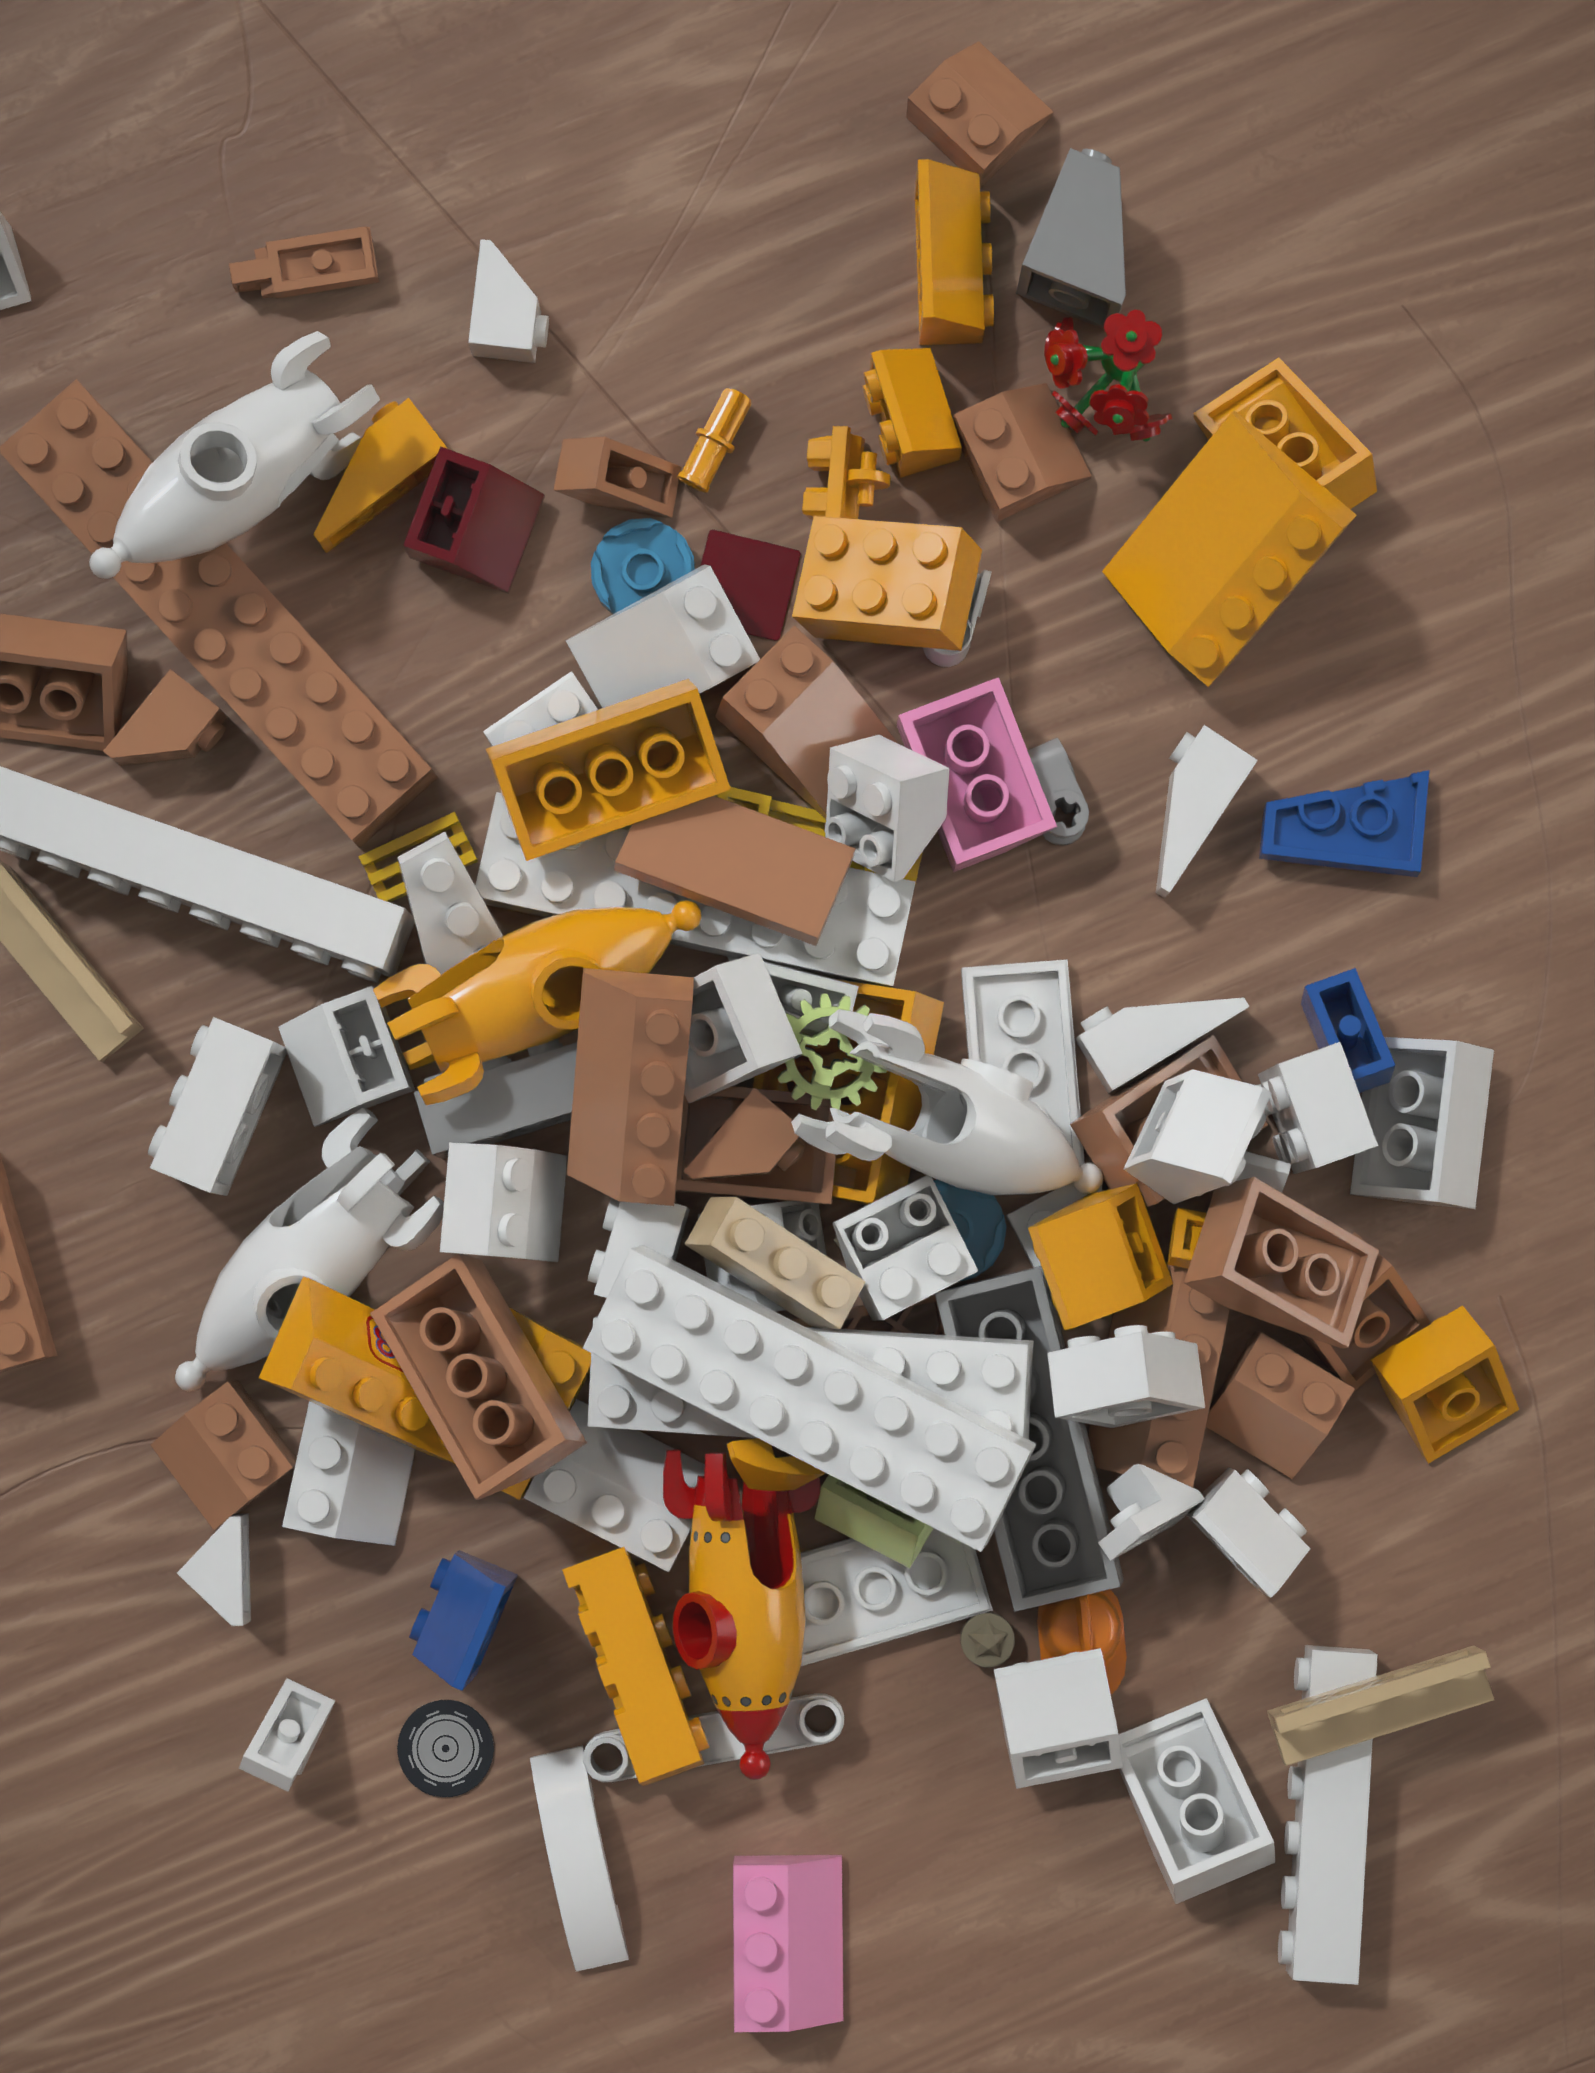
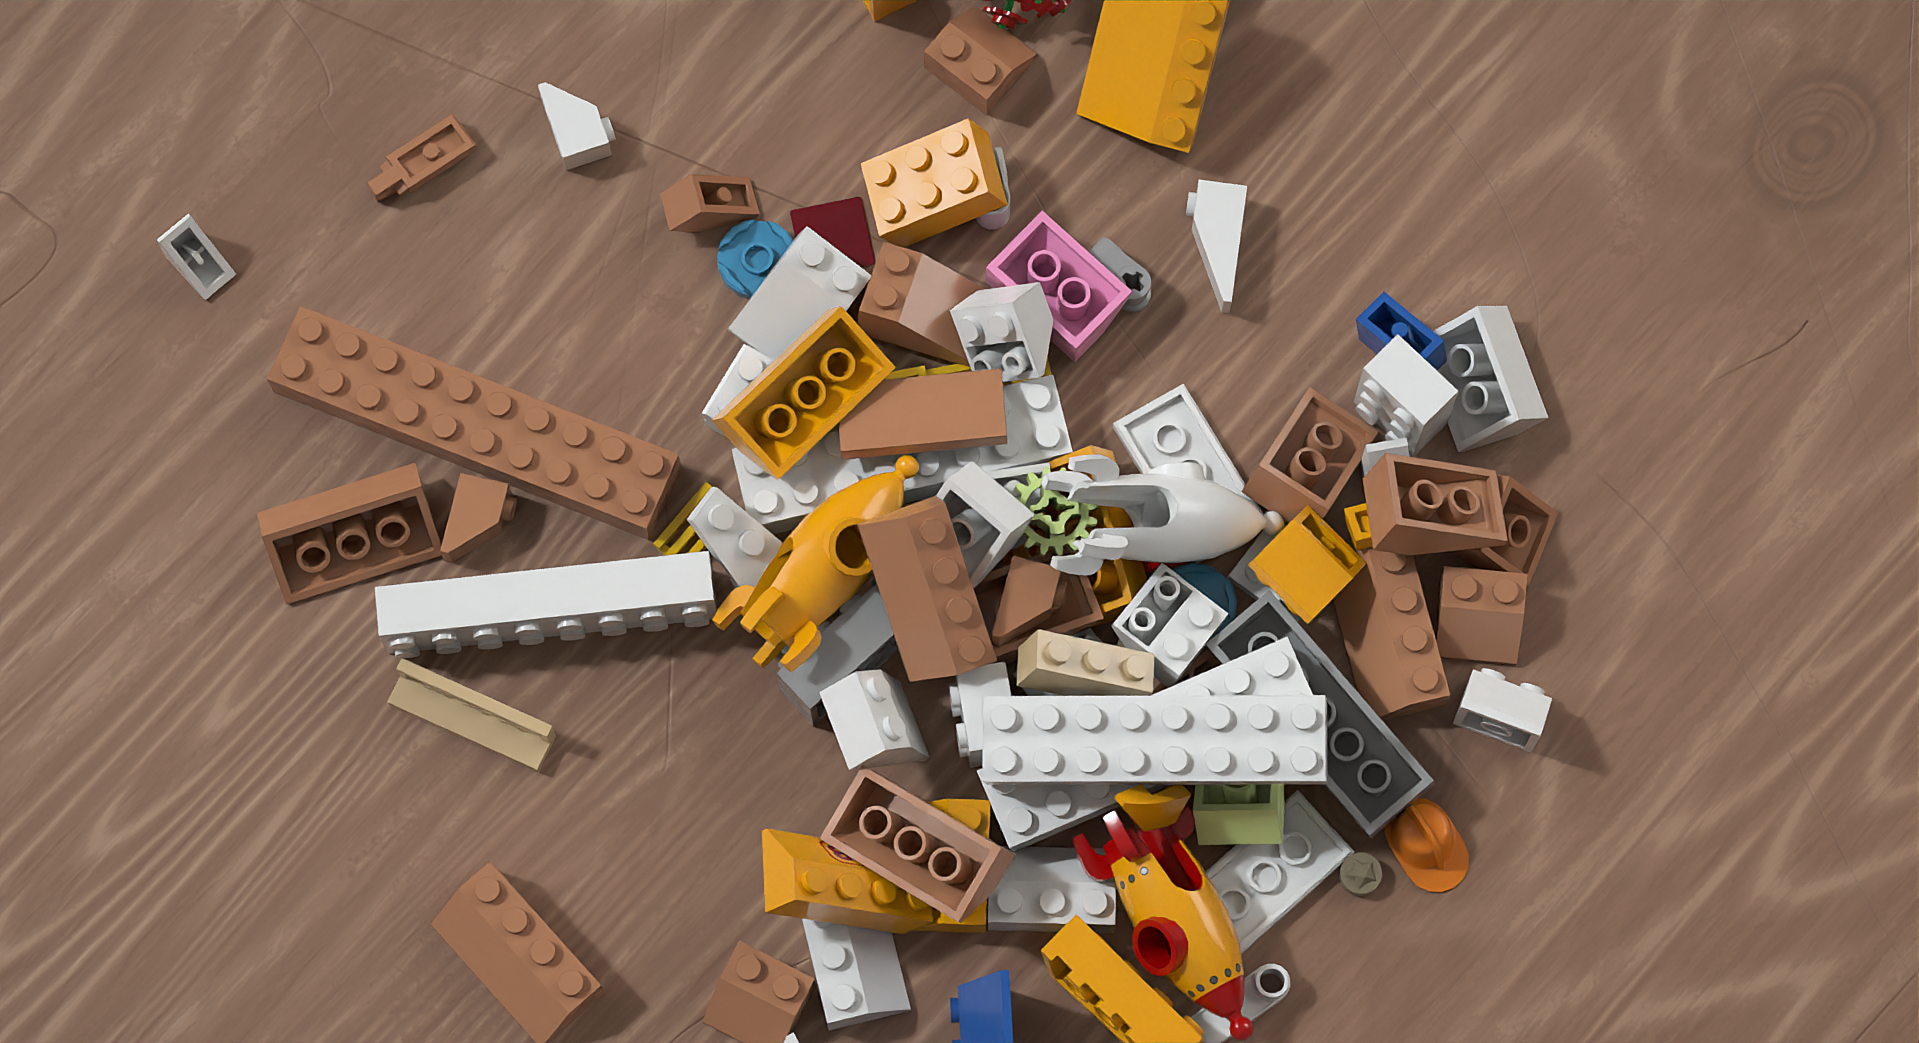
camera: 25 degrees left, 10 degrees down
white piece [89,331,380,579] -> none
white brick [148,1017,287,1196] -> none
white piece [175,1108,444,1392] -> none
white slope [278,986,415,1127] -> none
light orange slope [313,398,447,553] -> none
dark red slope [403,446,545,594] -> none
light orange axle [677,388,751,493] -> none
light orange hips [802,426,891,520] -> none
light orange slope [862,348,962,478] -> none
white slope [994,1648,1123,1789] -> none
white brick [1048,1325,1205,1428] -> none
white slope [1075,997,1249,1093] -> none
white slope [1098,1464,1205,1561] -> none
white slope [1119,1698,1275,1904] -> none
white slope [1123,1069,1272,1204] -> none
blue wing [1259,770,1430,877] -> none
tan fence [1267,1645,1494,1766] -> none
white brick [1278,1645,1378,1985] -> none
light orange slope [1371,1305,1520,1464] -> none

